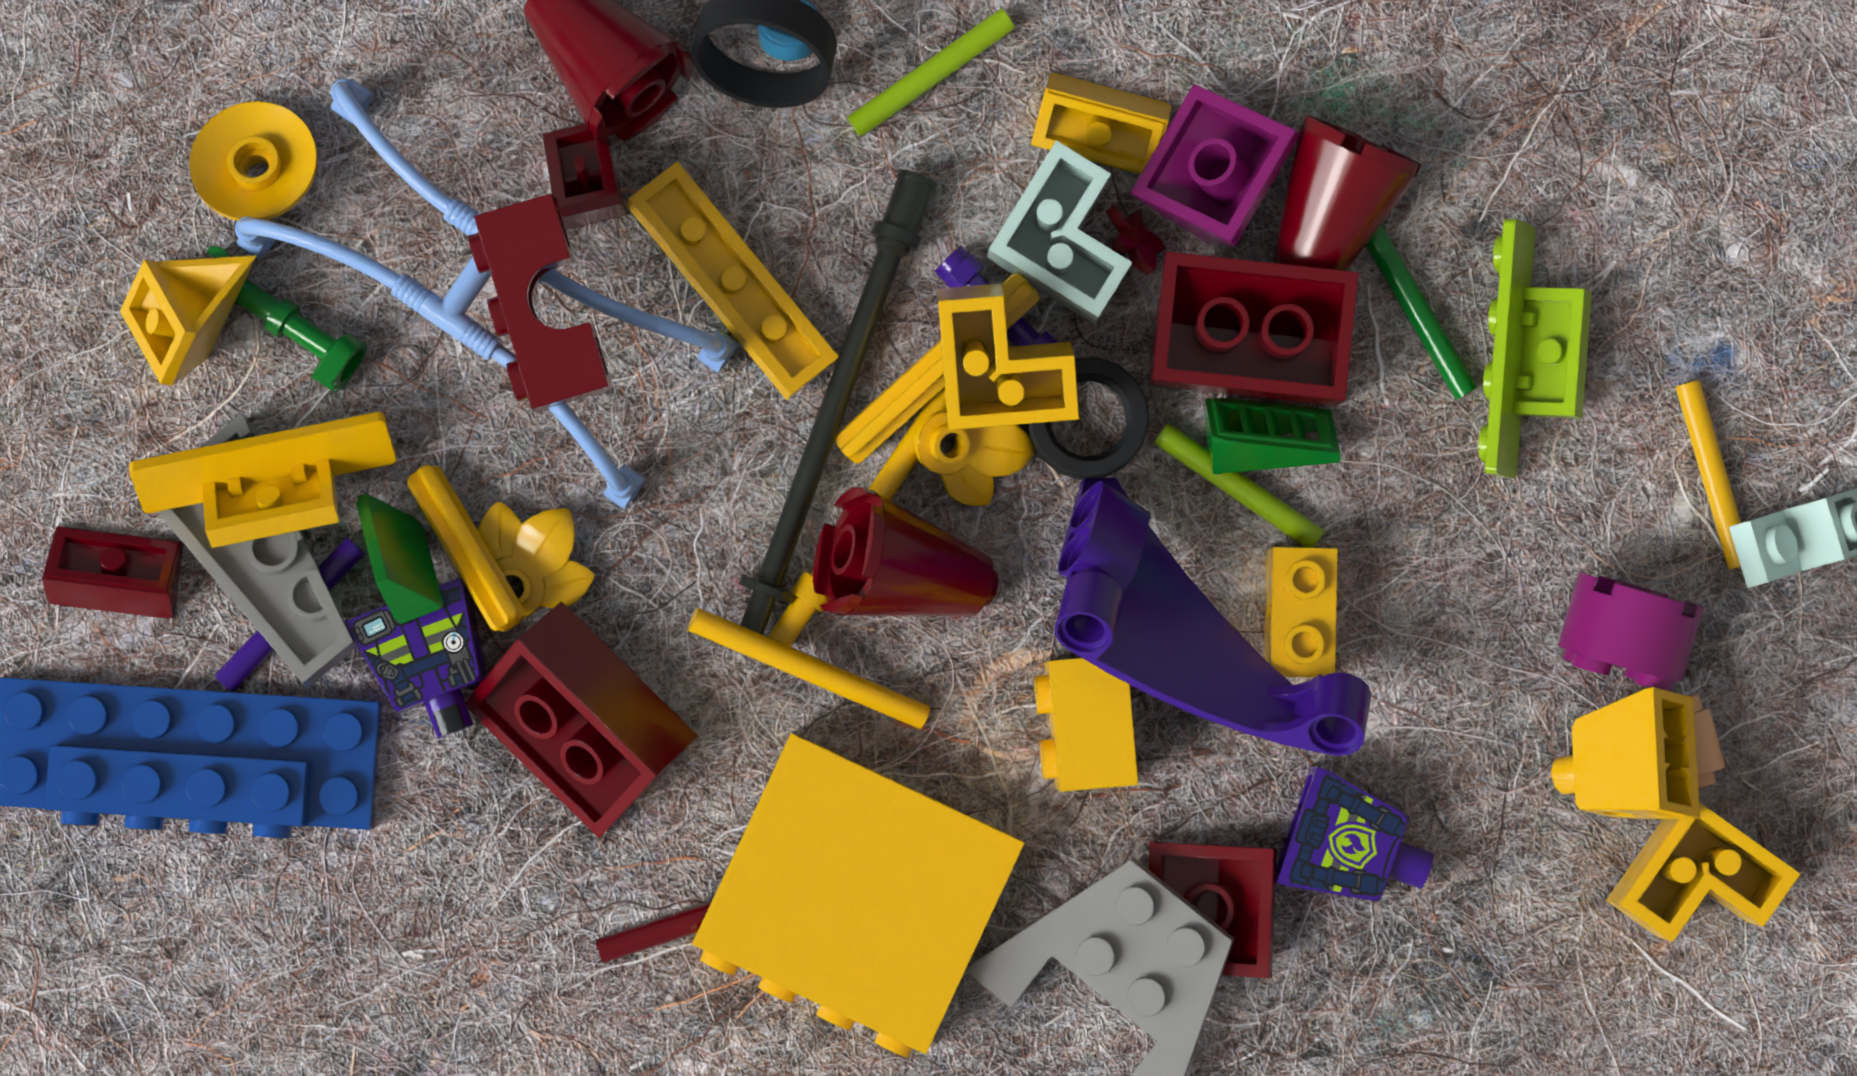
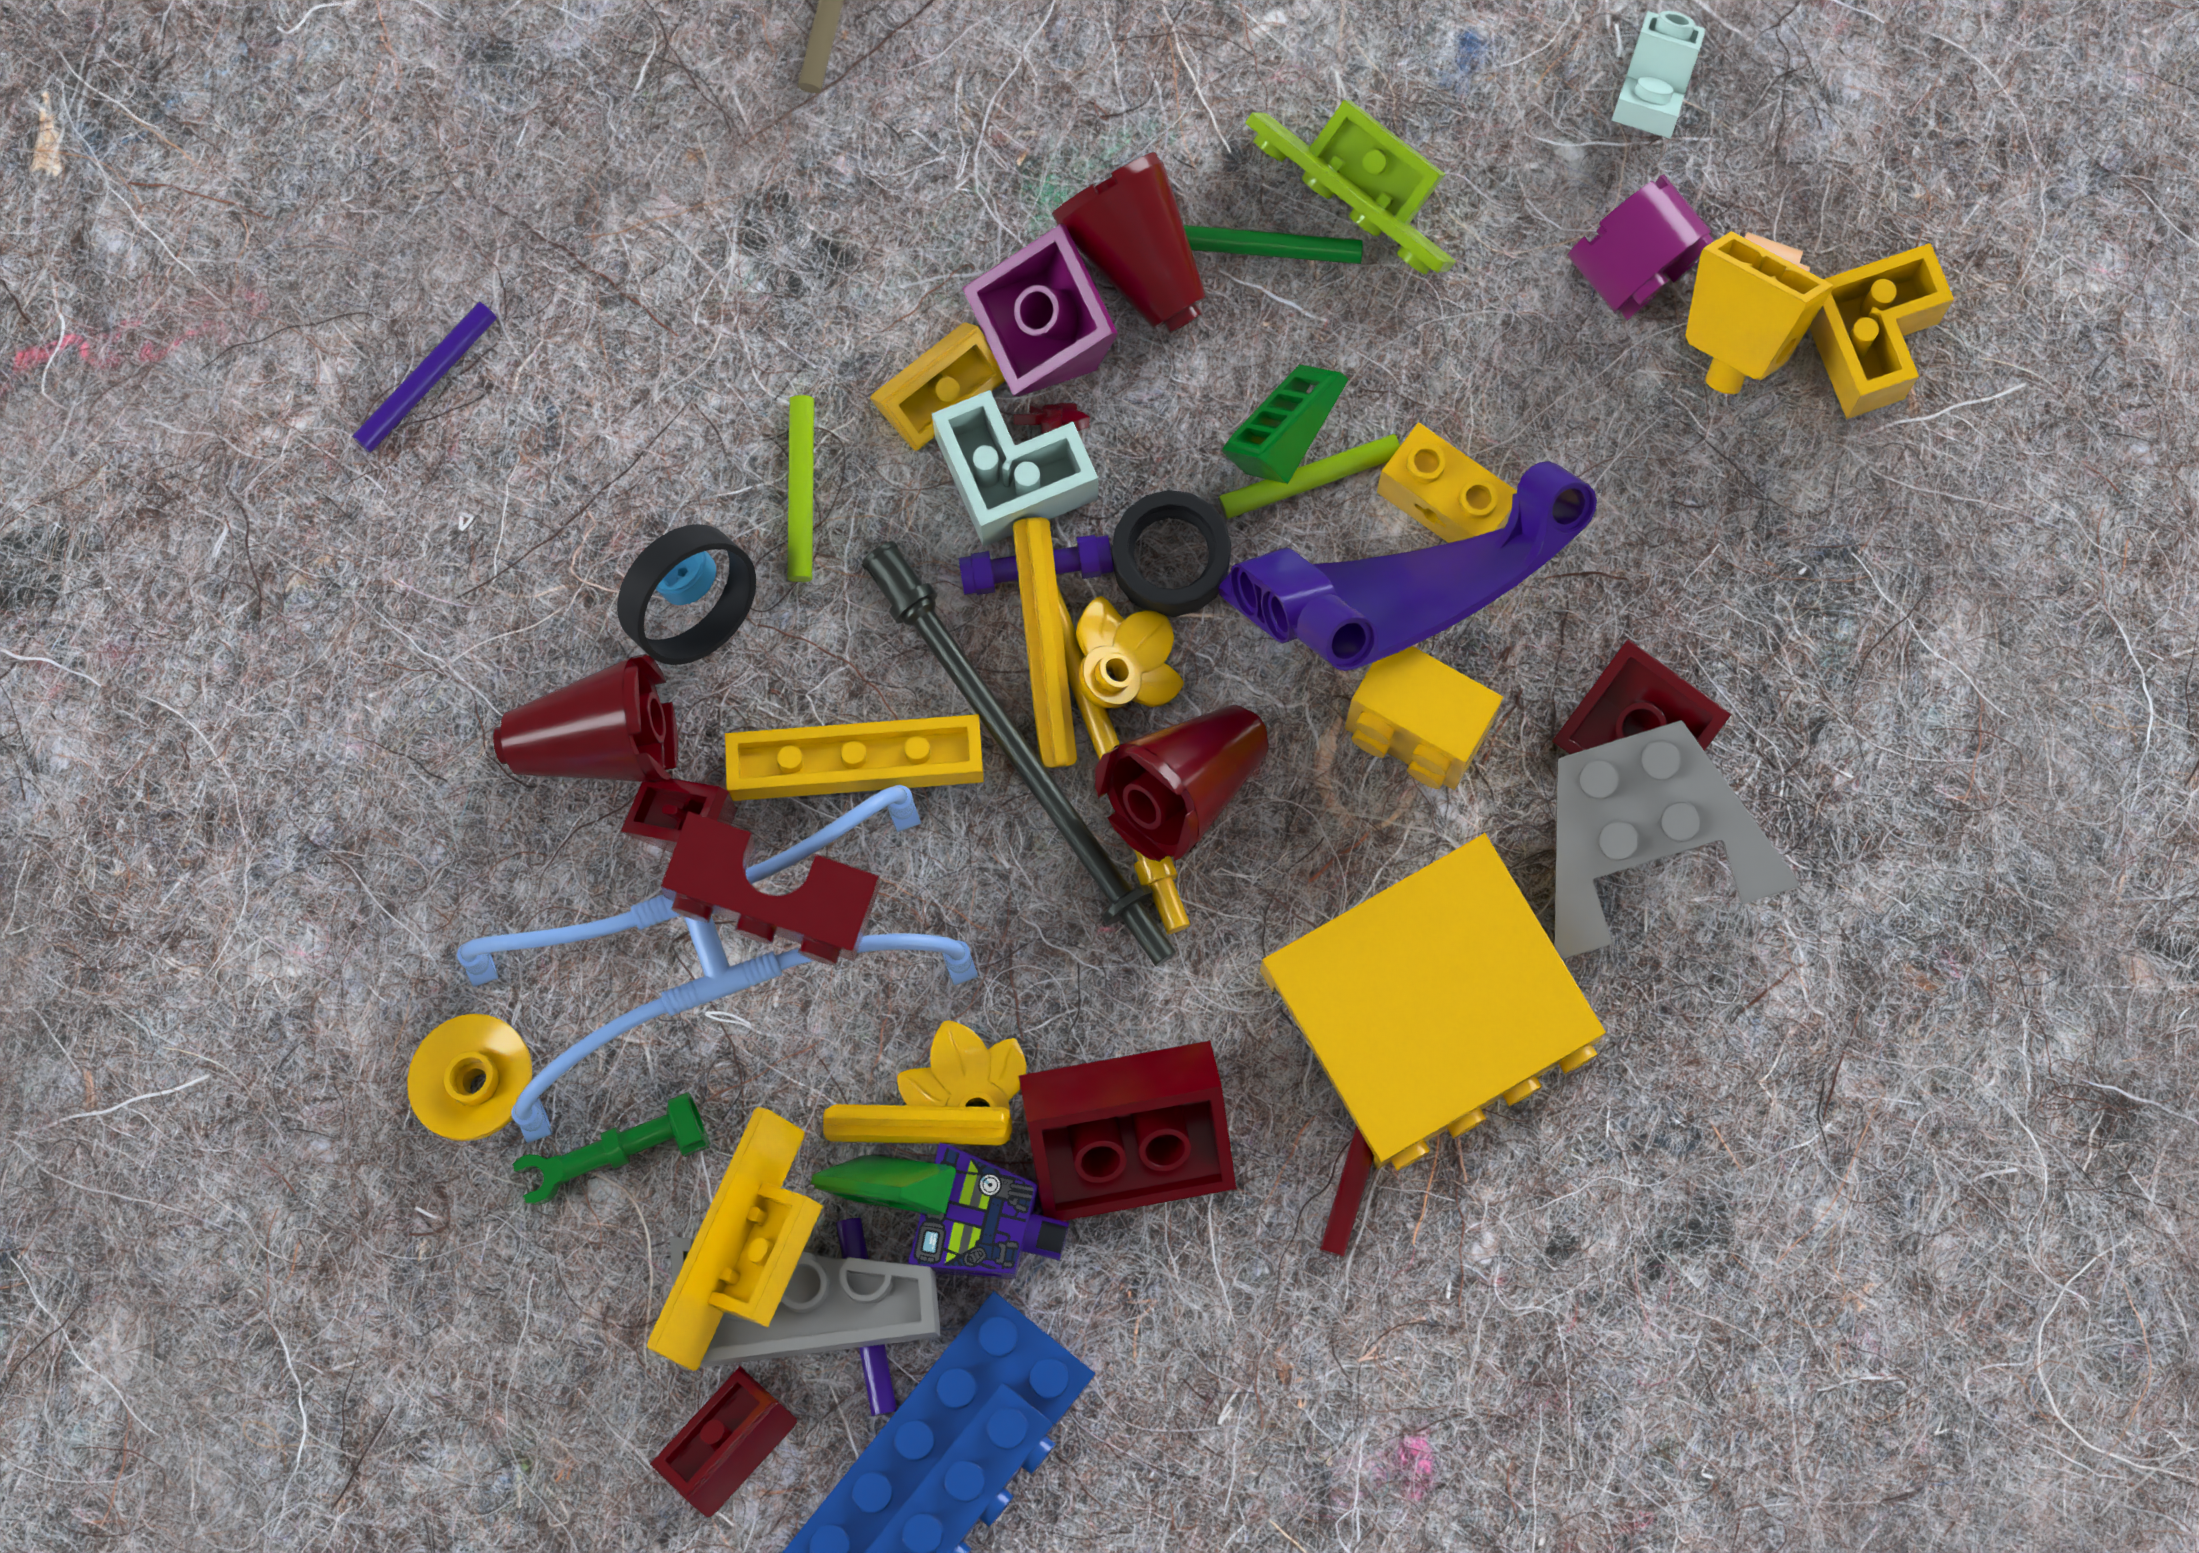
camera: 50 degrees left, 10 degrees down
yellow slope [120,255,257,386] -> none
yellow bar [687,607,930,729] -> none
yellow brick [937,283,1079,430] -> none
dark red slope [1148,251,1359,406] -> none
torso [1276,766,1434,902] -> none
yellow bar [1675,380,1742,570] -> none

